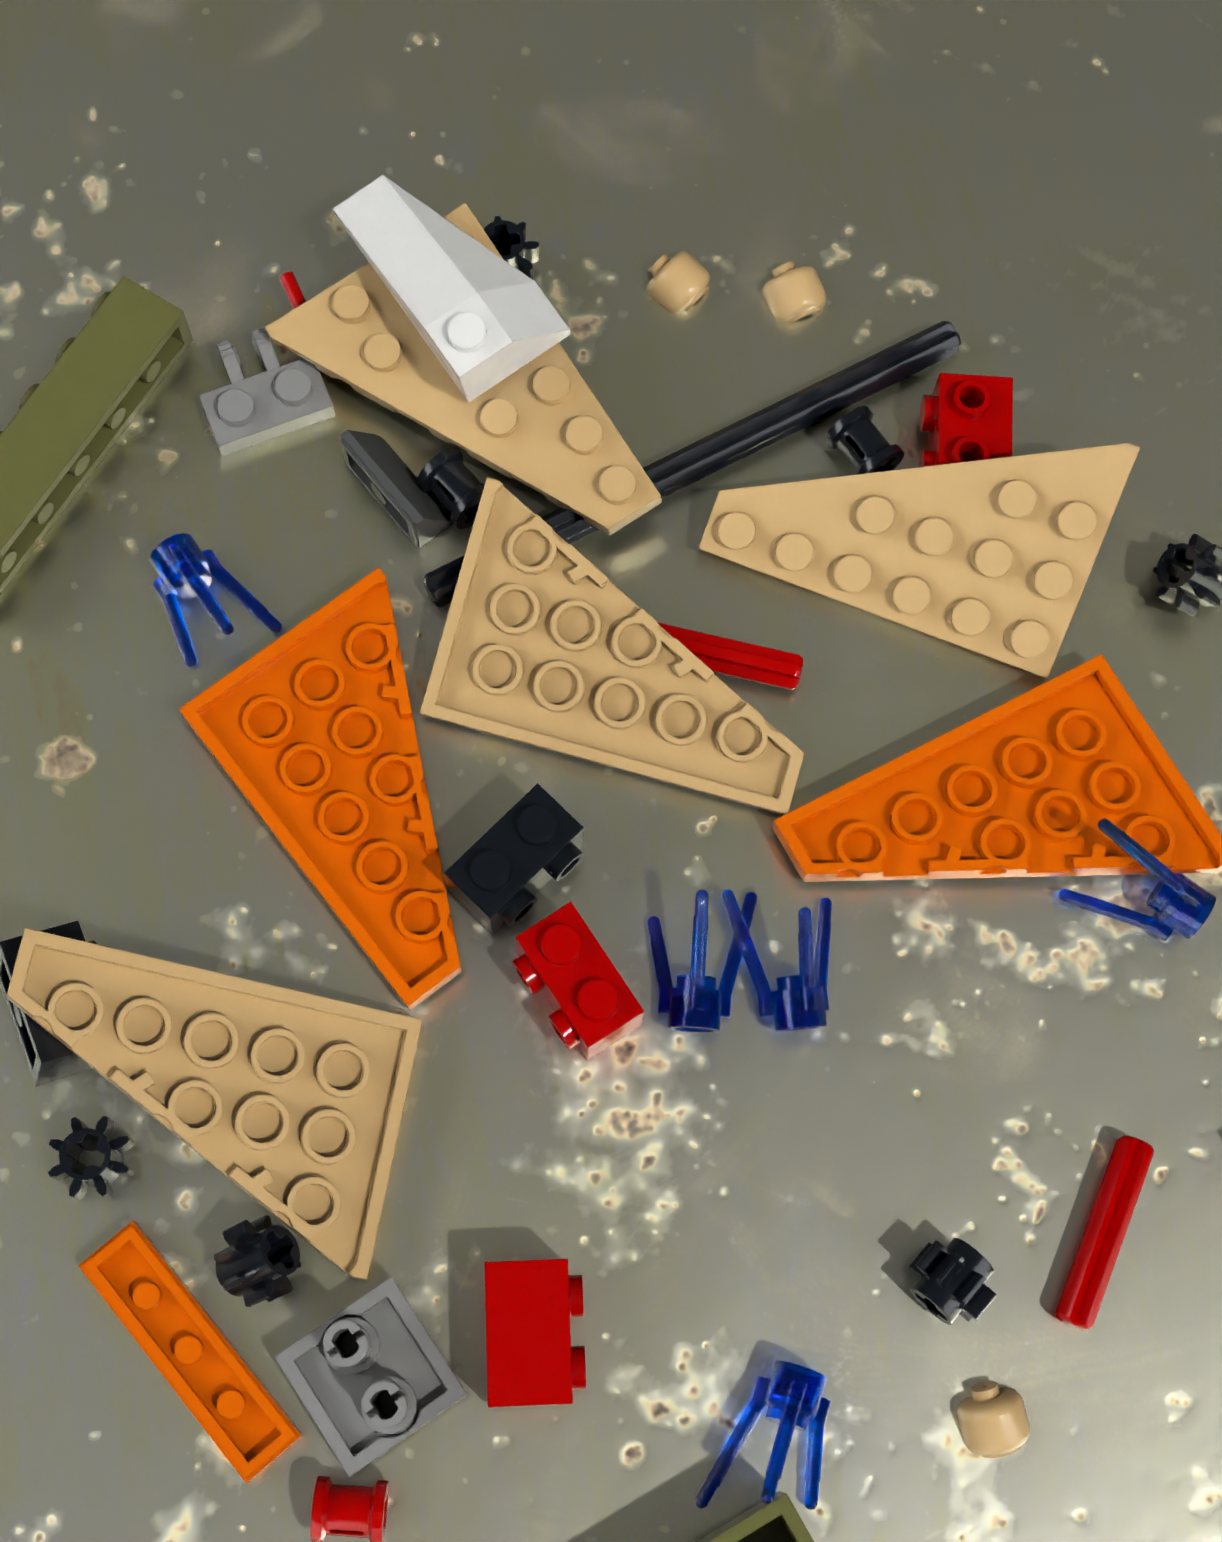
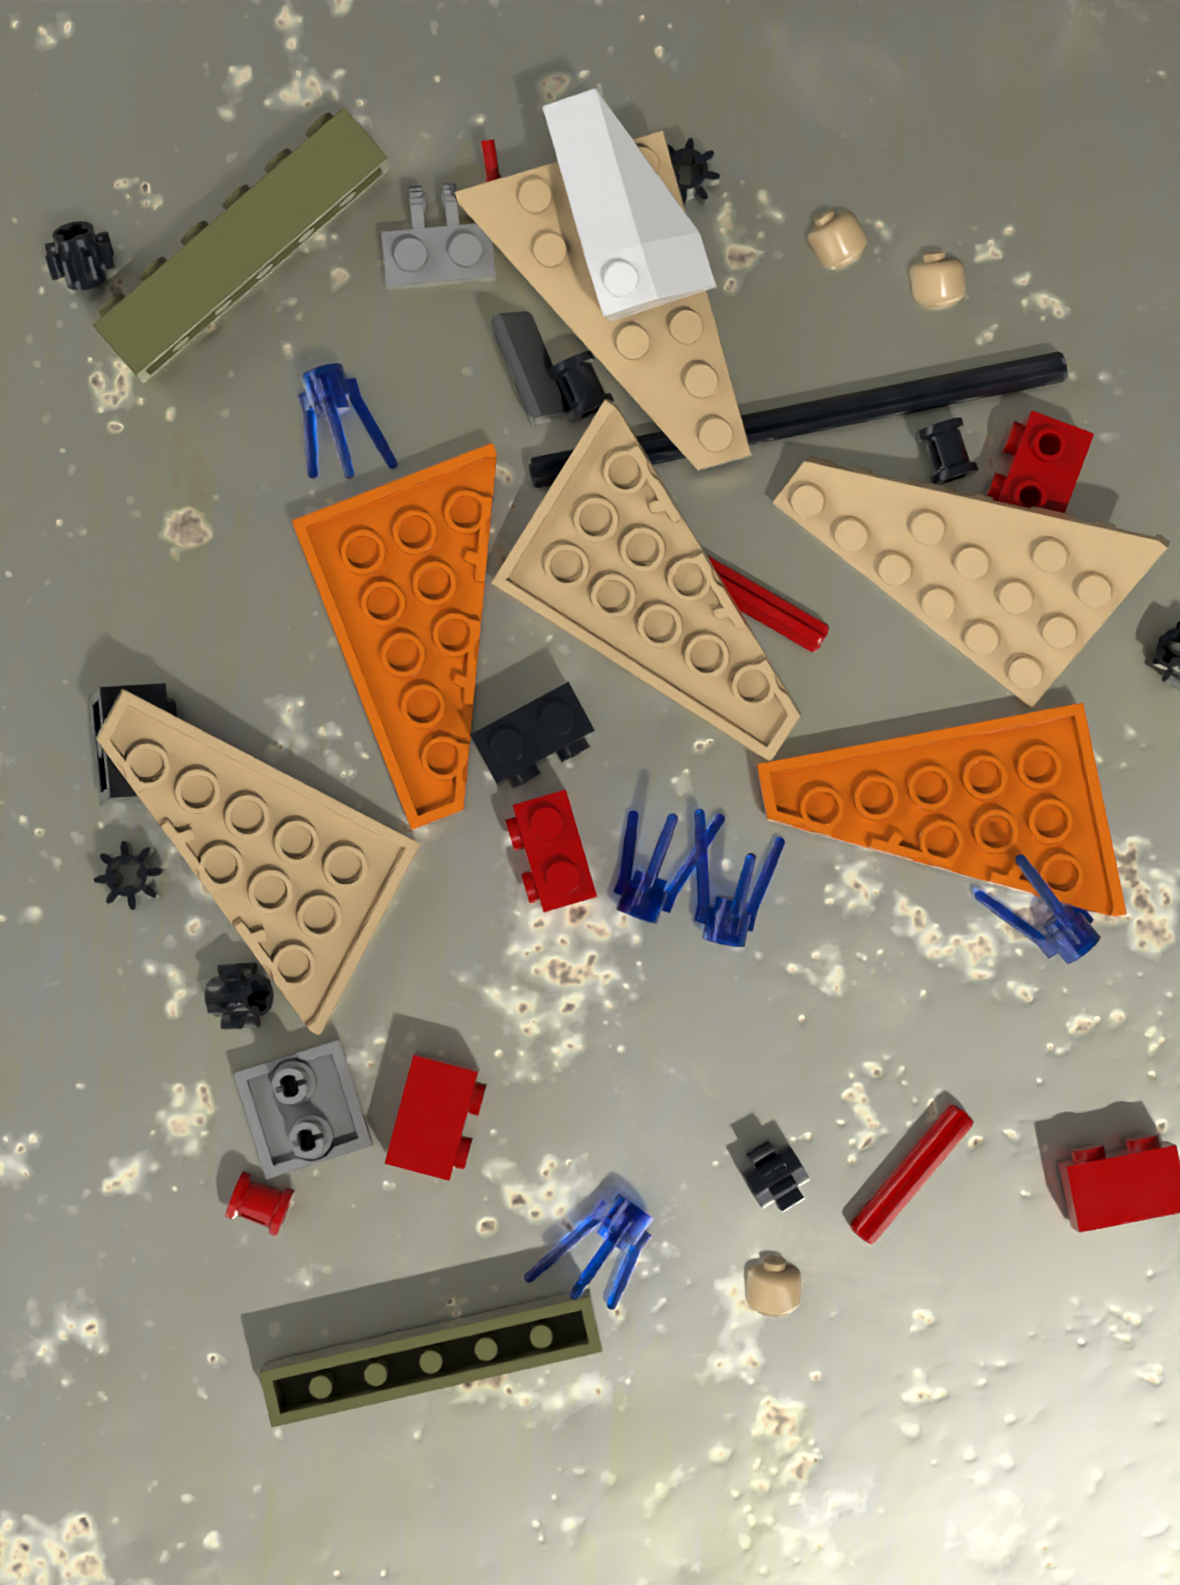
camera: 15 degrees right, 15 degrees up
orange tile [78,1221,304,1483] -> none

